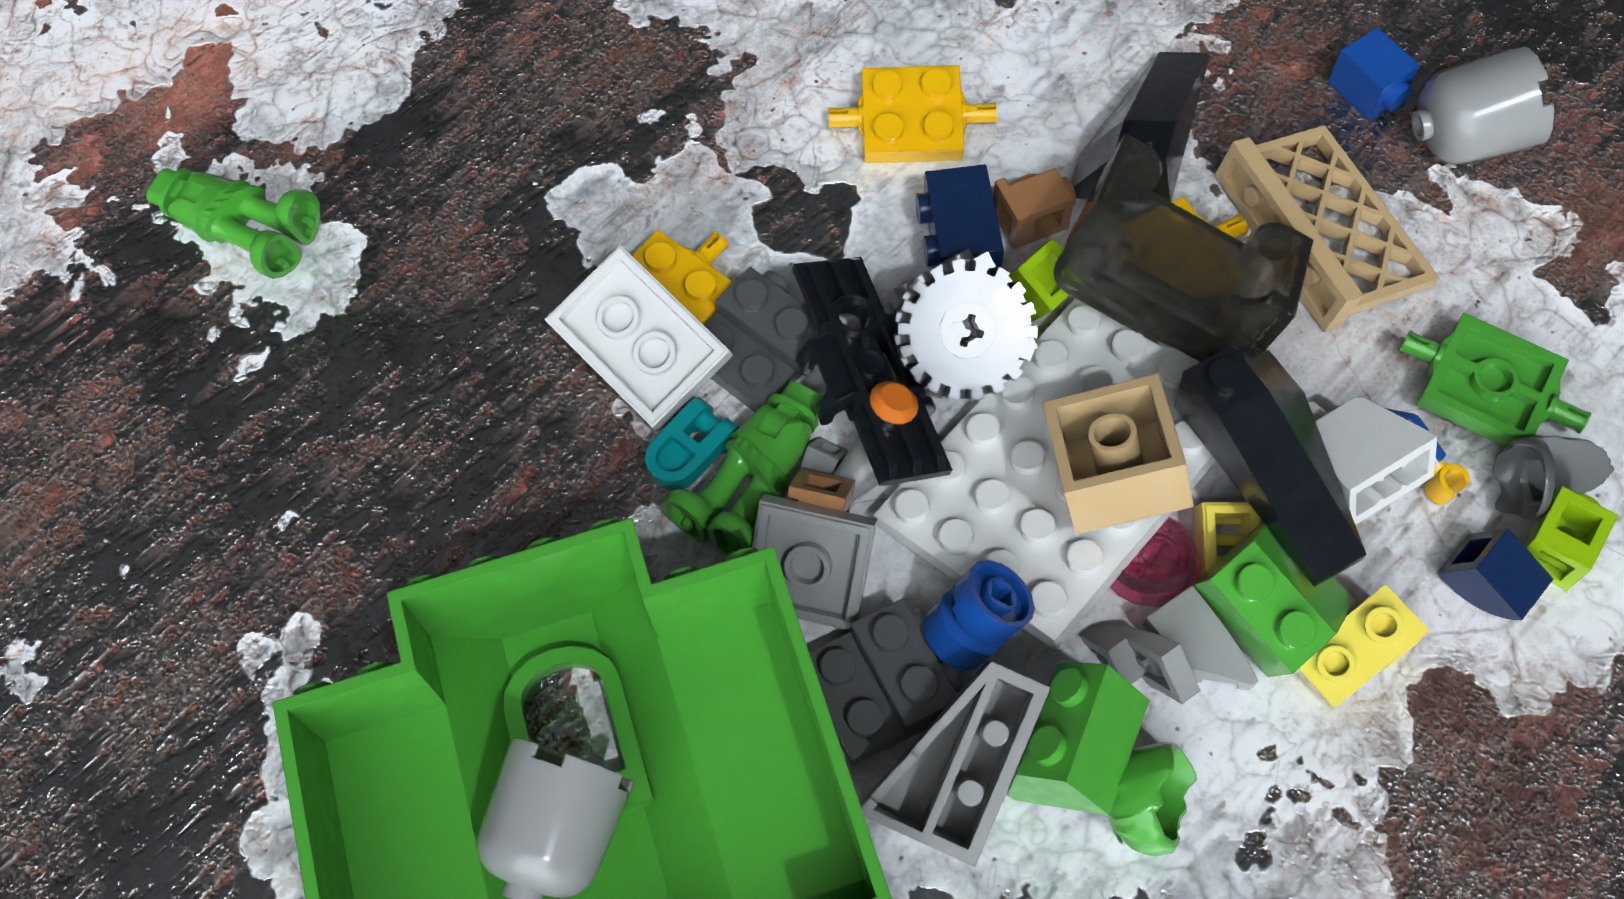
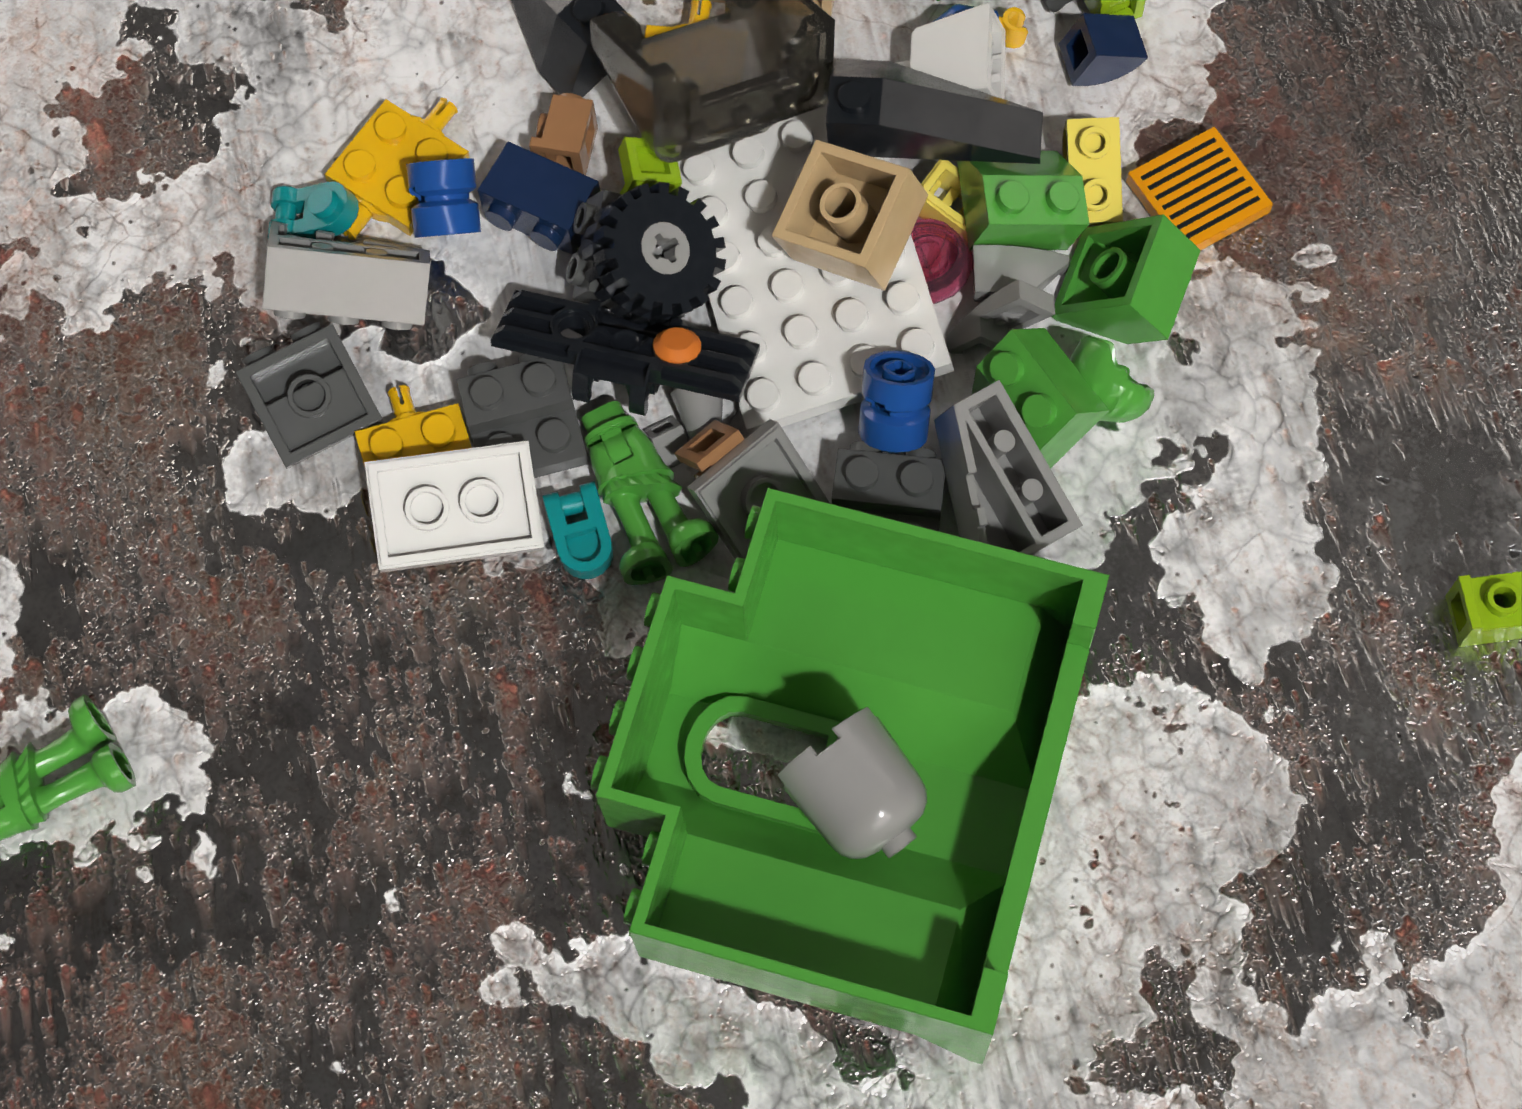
camera: 55 degrees left, 5 degrees up
none -> dark grey plate [236,322,383,469]
none -> light grey wedge [262,221,430,330]
none -> teal plate [267,181,359,239]
none -> blue wheel [406,158,481,238]
none -> bright green slope [1051,214,1201,344]
none -> light orange tile [1126,126,1273,250]

